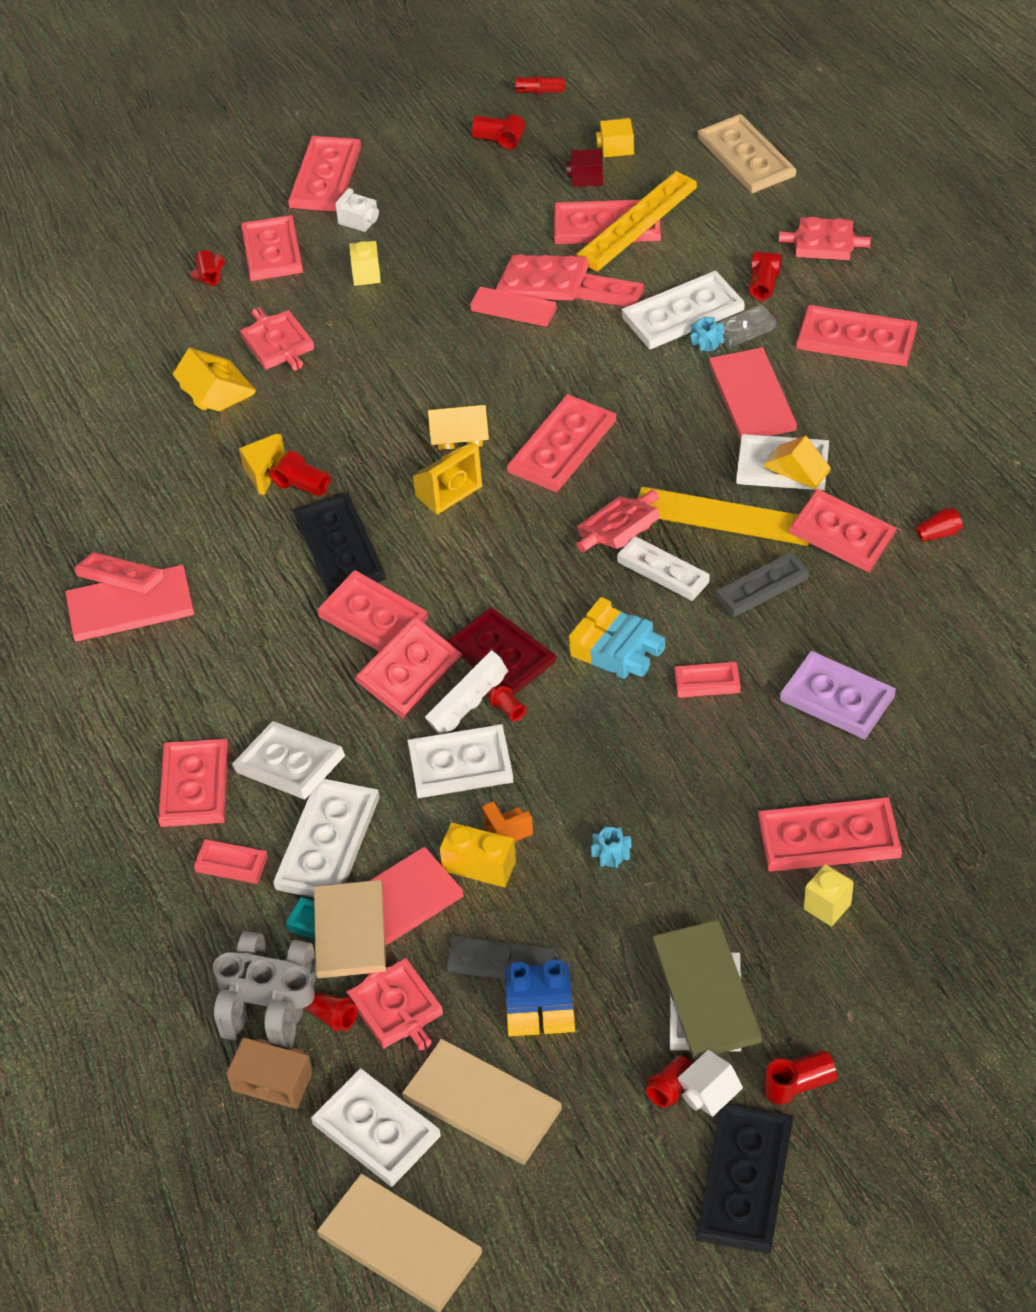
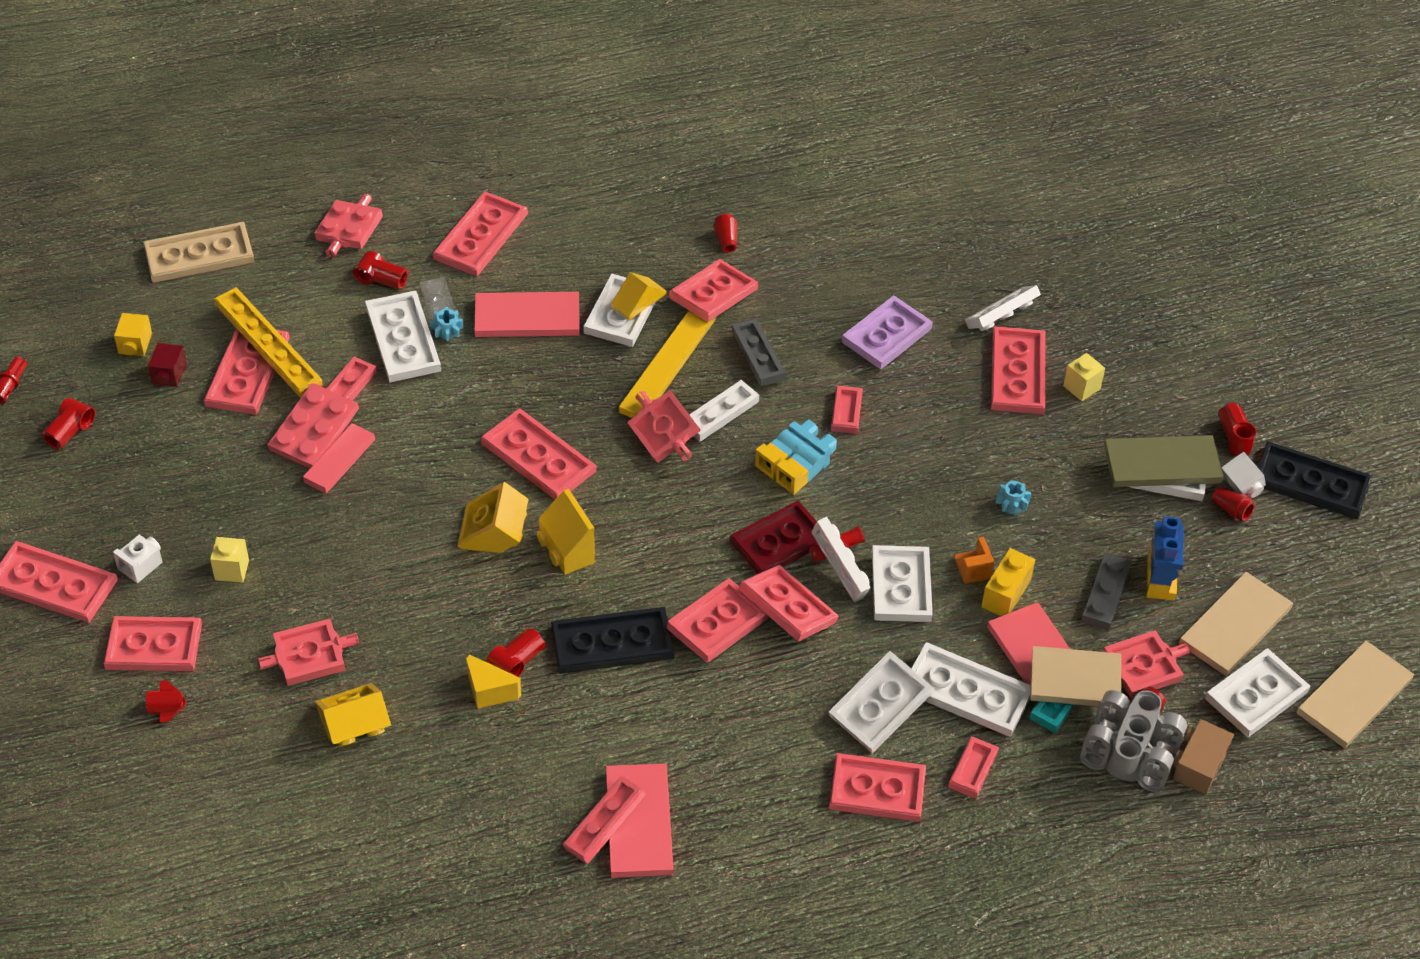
camera: 85 degrees left, 0 degrees up
none -> white plate [965,285,1041,331]

